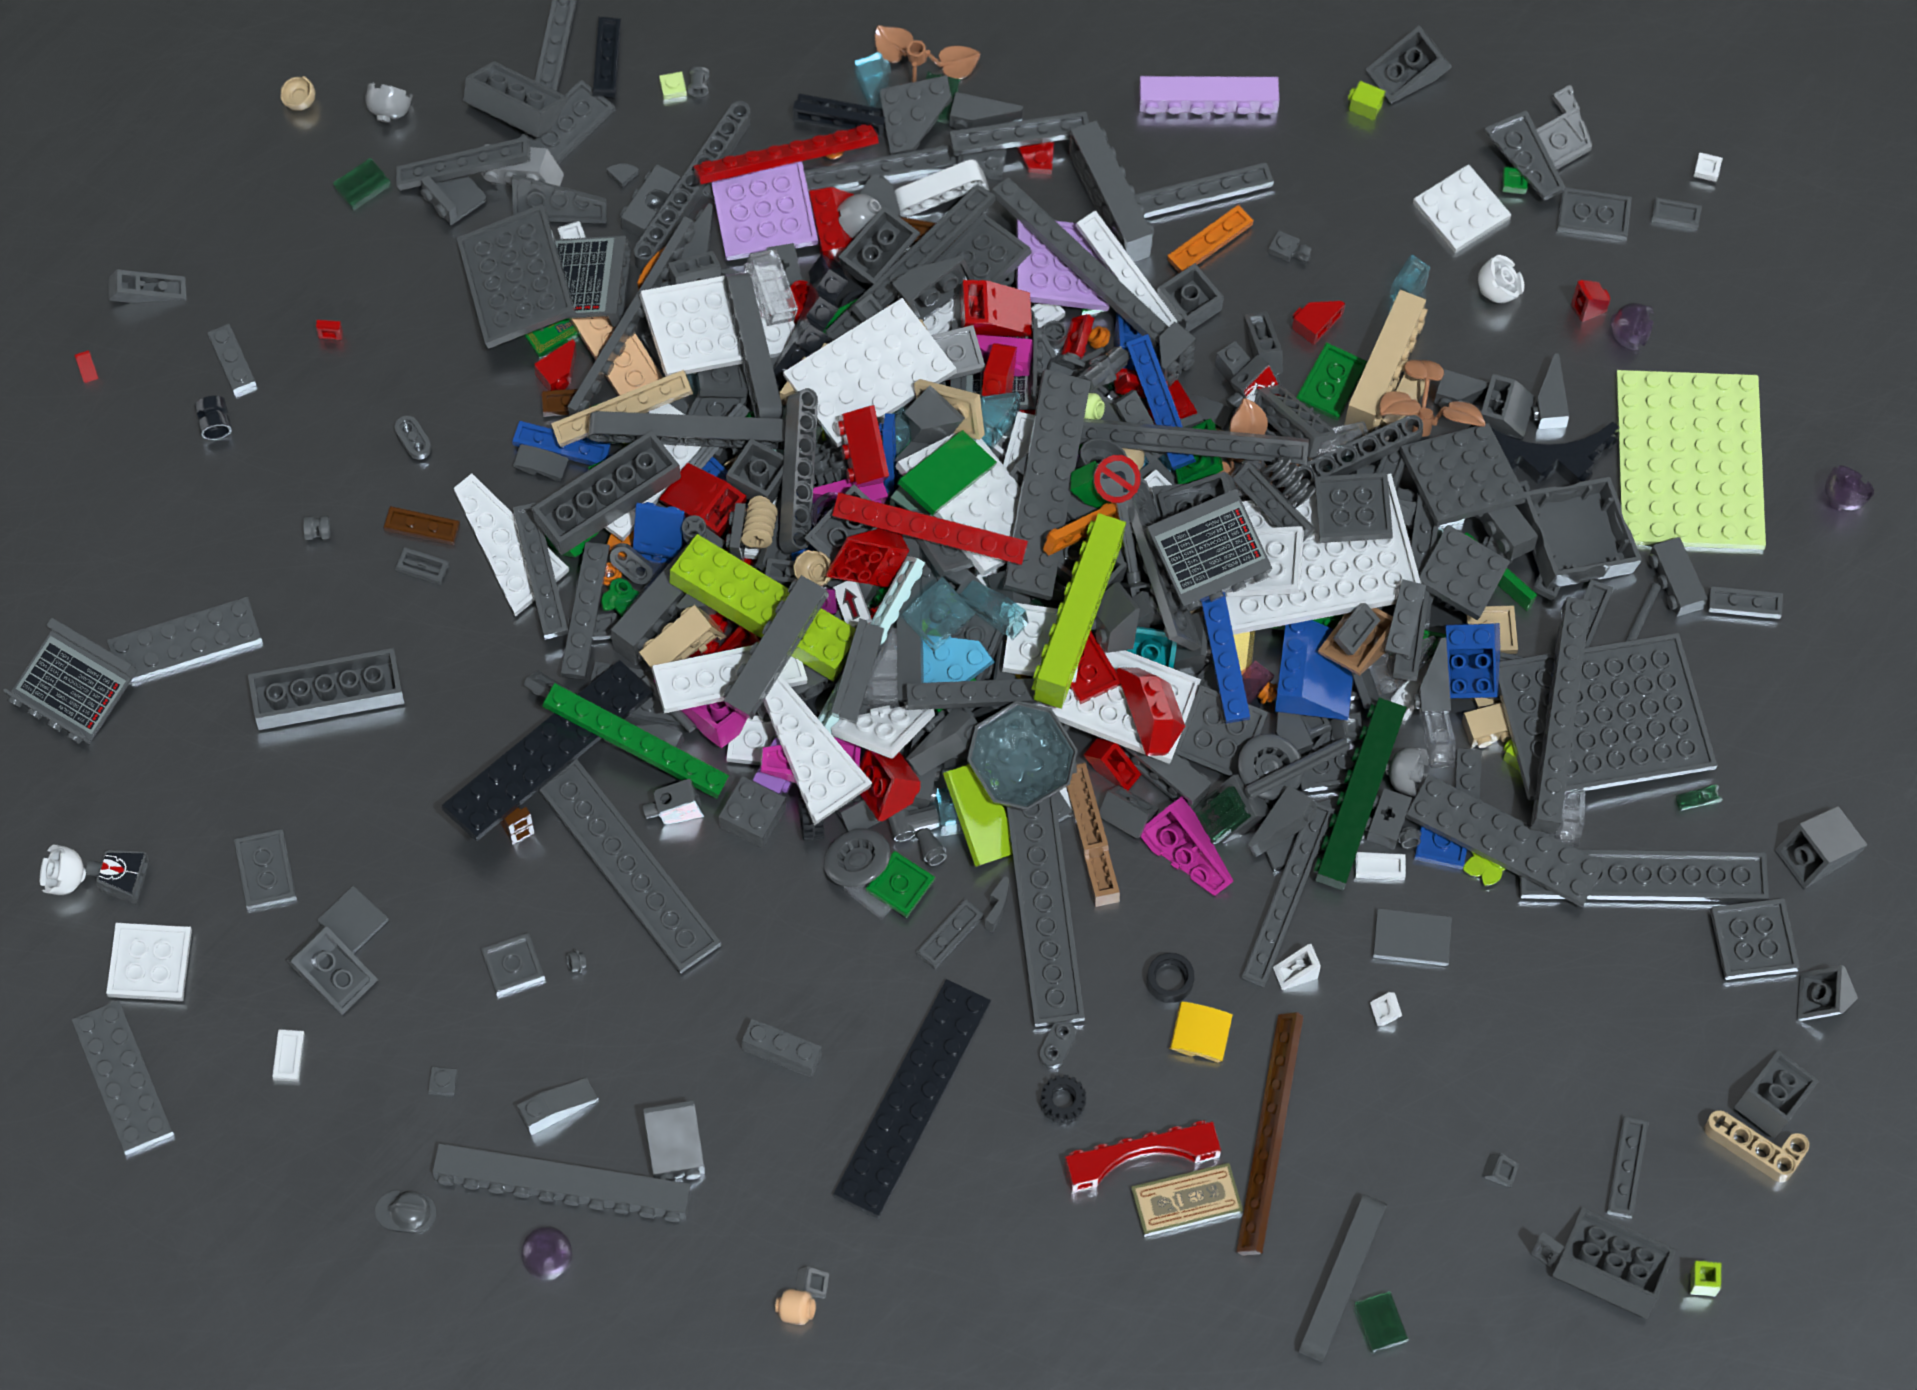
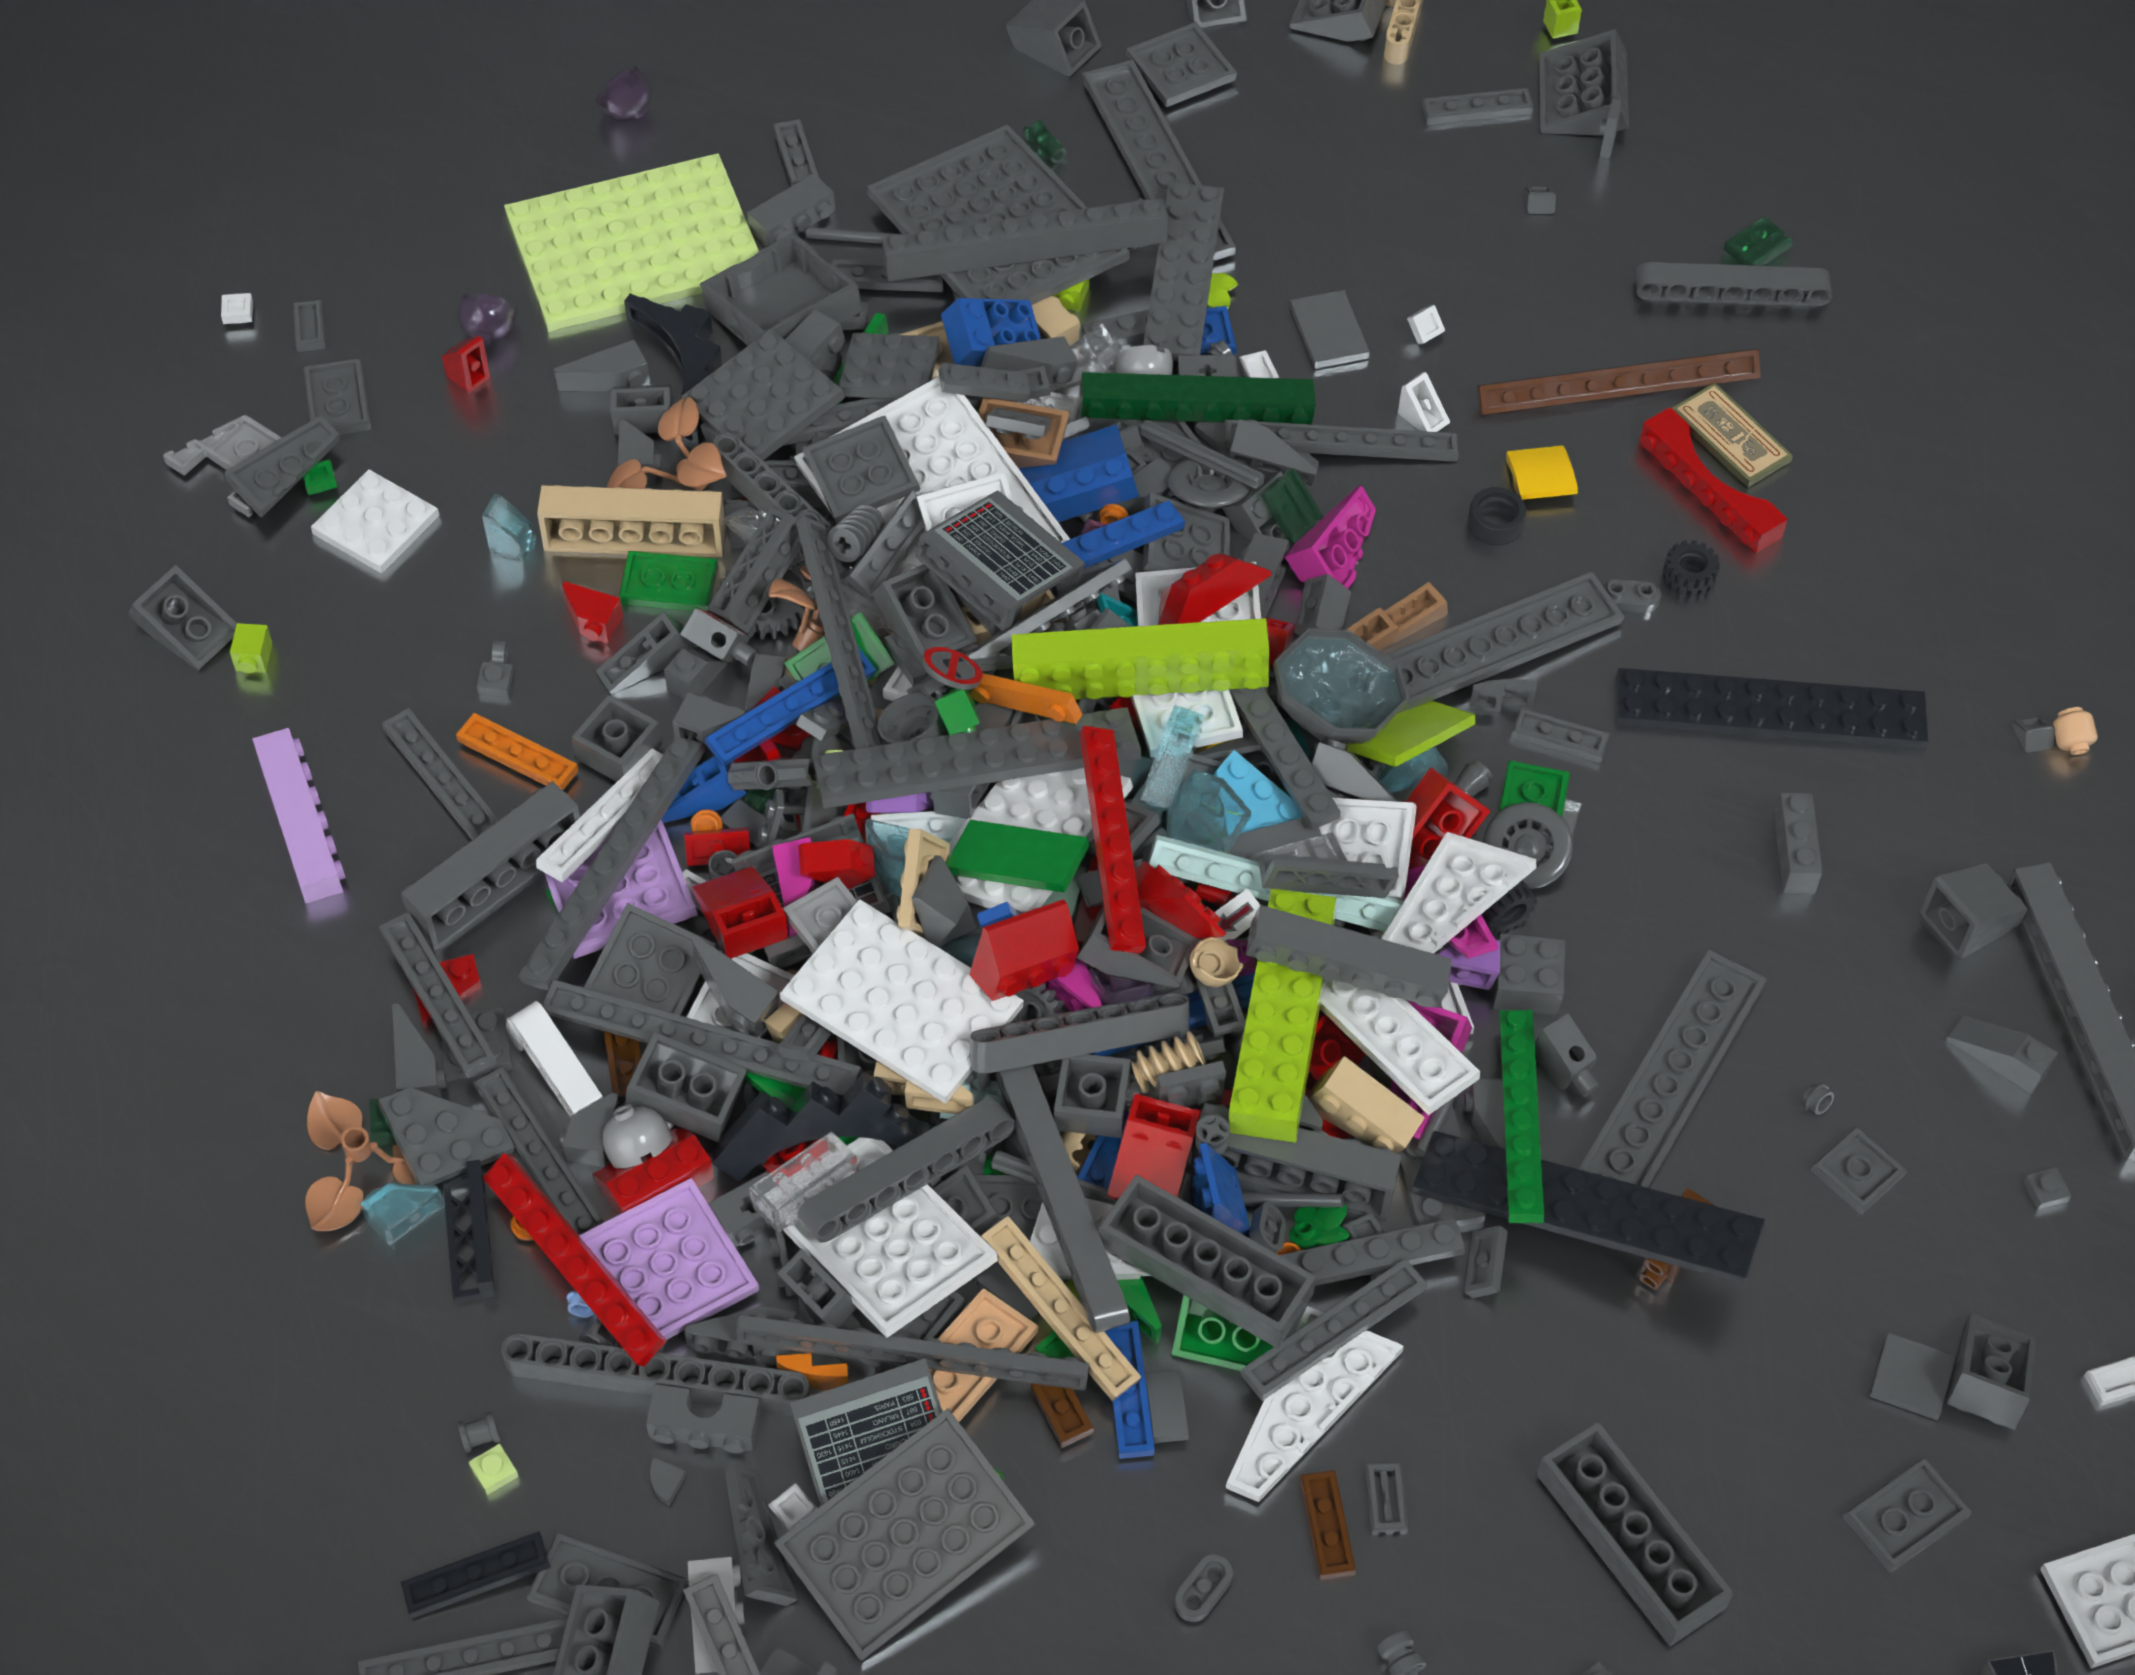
camera: 110 degrees left, 10 degrees down
red slope [534,339,577,391] -> none
white cylinder [1478,255,1524,303] -> none

